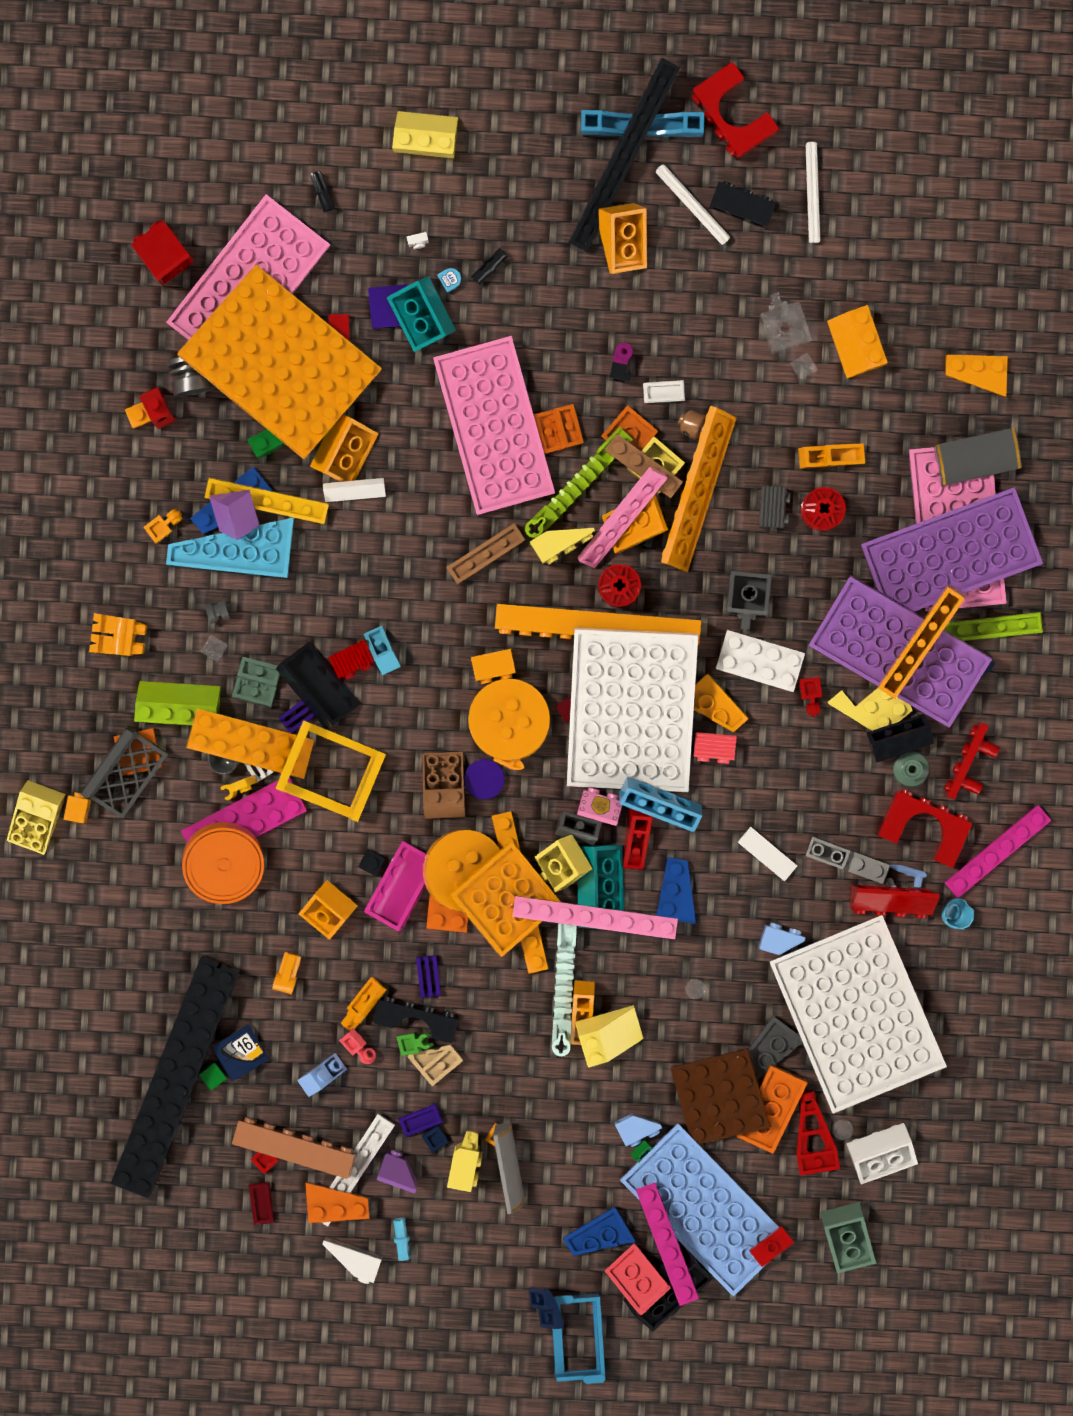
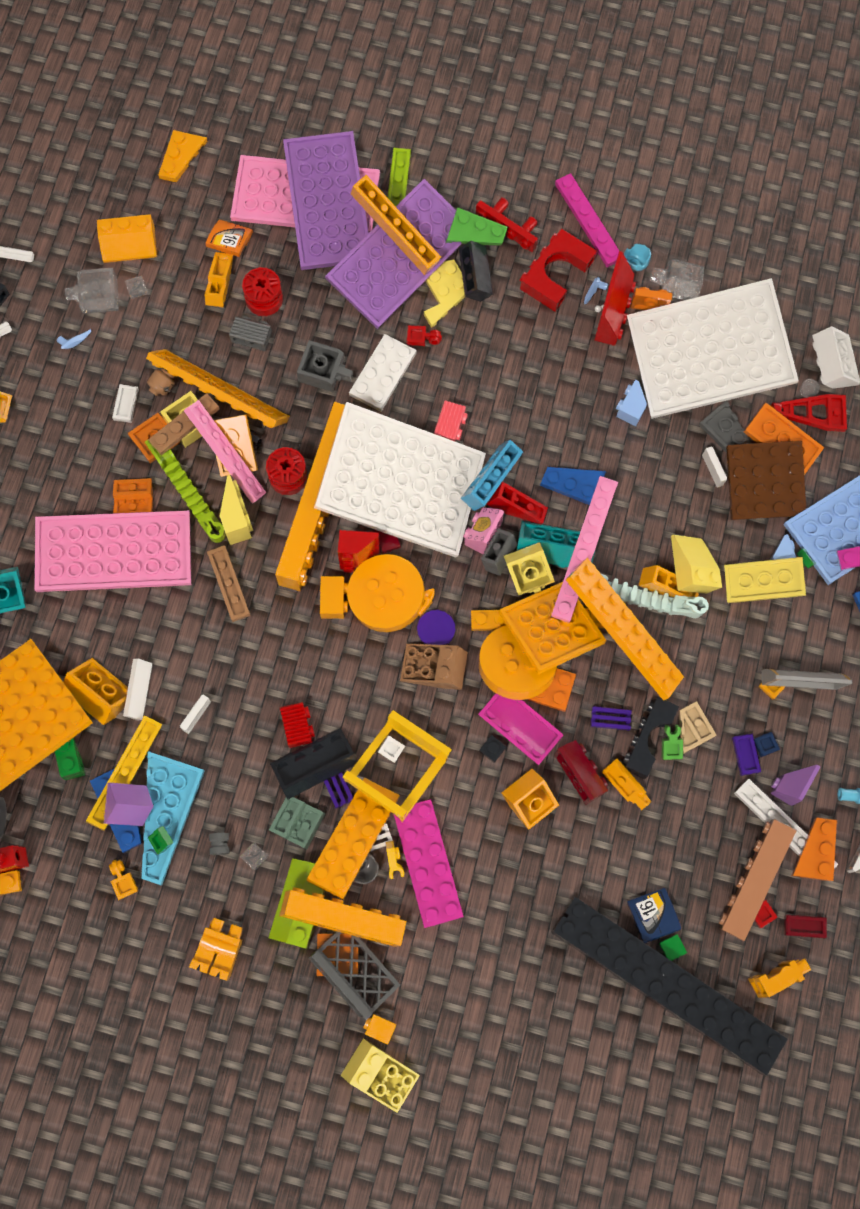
camera: 80 degrees left, 15 degrees down
orange brick [182,822,264,904] -> none
light orange piece [272,952,302,995] -> none
light blue slope [297,1053,347,1097] -> none
coral plate [339,1028,376,1064] -> none
medium azure slope [364,626,401,675] -> none
light yellow hinge [447,1130,483,1192] -> none
leg [609,343,633,384] -> none
clear tile [685,978,706,999] -> none
light orange wing [694,673,749,732] -> none
white tile [738,827,797,881] -> none
light grey slope [806,837,890,884] -> none
sand green piece [893,751,930,787] -> none
dark grey slope [933,427,1022,486] -> none
none -> light blue bar [57,330,91,349]
none -> green plate [148,826,174,855]
none -> white tile [180,695,211,734]
none -> orange slope [205,219,253,257]
none -> light orange brick [279,888,406,947]
none -> red slope [338,530,380,573]
none -> white plate [377,735,405,763]
none -> bright green wing [445,208,508,246]
none -> dark red slope [554,740,608,805]
none -> light orange plate [565,558,684,701]
none -> orange plate [630,287,672,310]
none -> clear hinge [650,259,704,301]
none -> white tile [702,446,727,488]
none -> light yellow tile [724,557,806,603]
none -> light orange hips [748,959,811,998]

